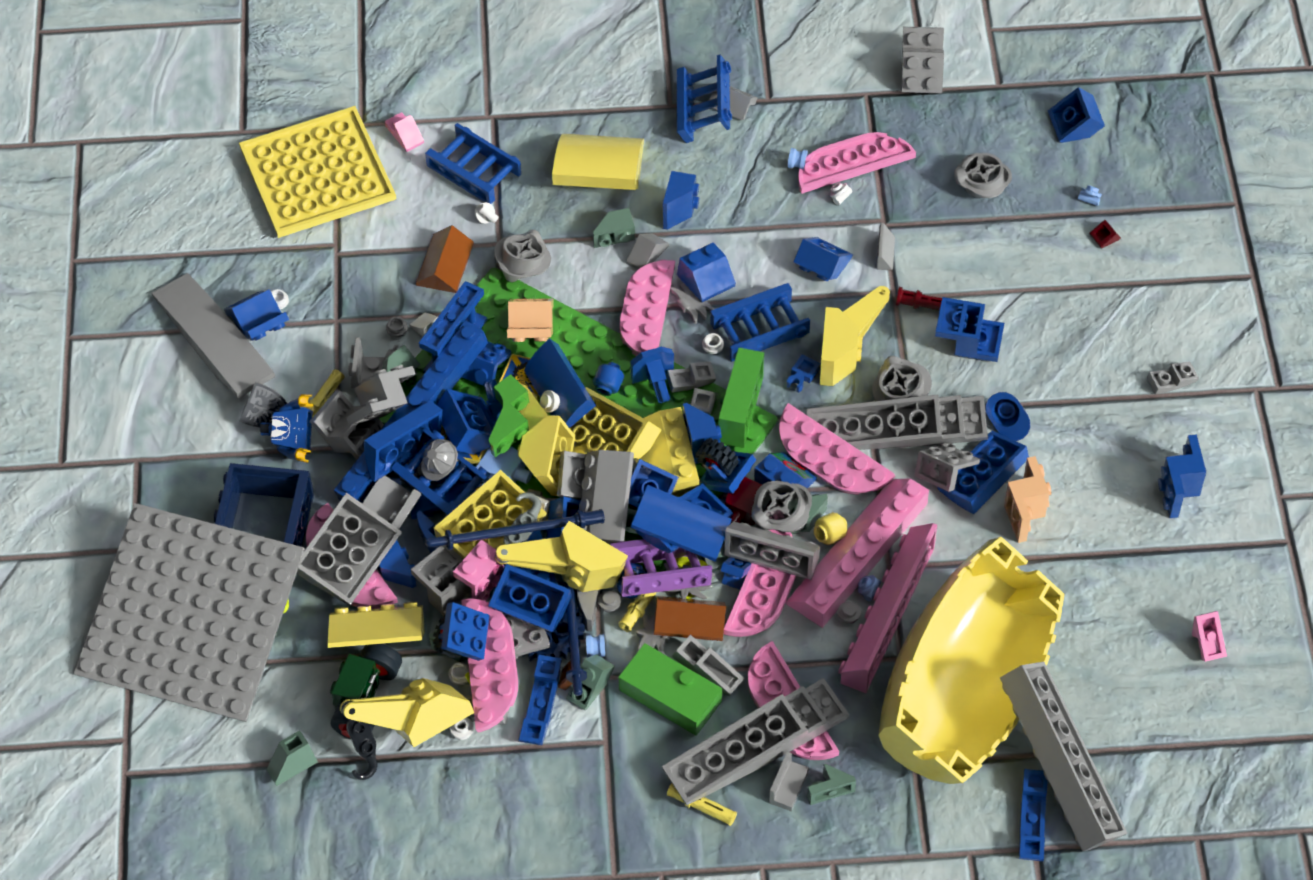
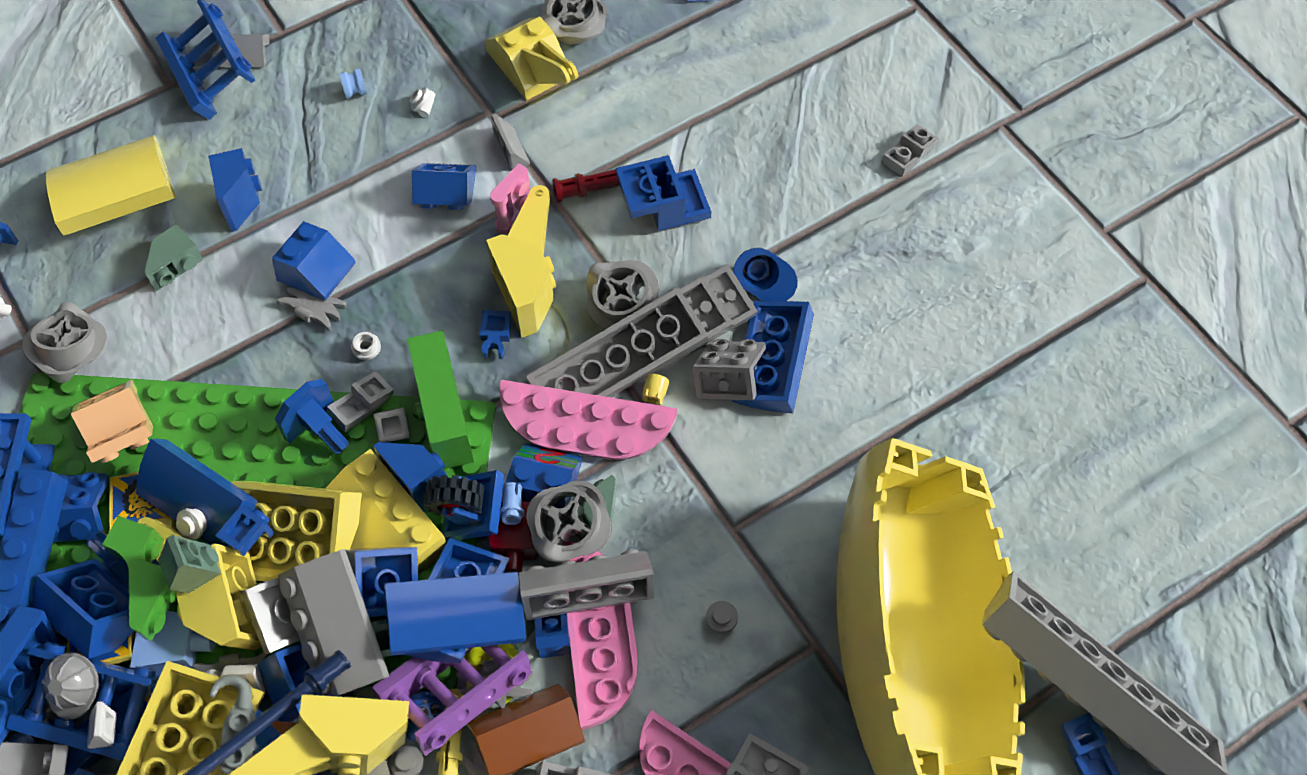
camera: 30 degrees left, 5 degrees up
blue head [593,362,624,396] -> none
bright pink plate [620,260,675,356] -> none
light grey slope [627,233,669,269] -> none
blue fence [710,283,810,362] -> none
bright pink slope [786,478,929,628] -> none
bright pink plate [798,132,916,194] -> none
light yellow head [814,512,847,545] -> none
bright pink slope [838,523,937,693] -> none
light blue plate [858,575,881,601] -> none
light nougat bracket [1004,456,1052,543] -> none
dark red slope [1089,220,1121,248] -> none
blue bracket [1158,434,1206,518] -> none
bright pink slope [1192,611,1227,662] -> none
none -> white slope [87,702,116,749]
none -> sand green slope [158,535,222,593]
none -> blue bracket [215,506,274,556]
none -> light yellow slope [485,17,578,100]
none -> bright pink plate [490,163,530,234]
none -> light blue pin [500,482,524,525]
none -> light yellow hose [642,374,669,405]

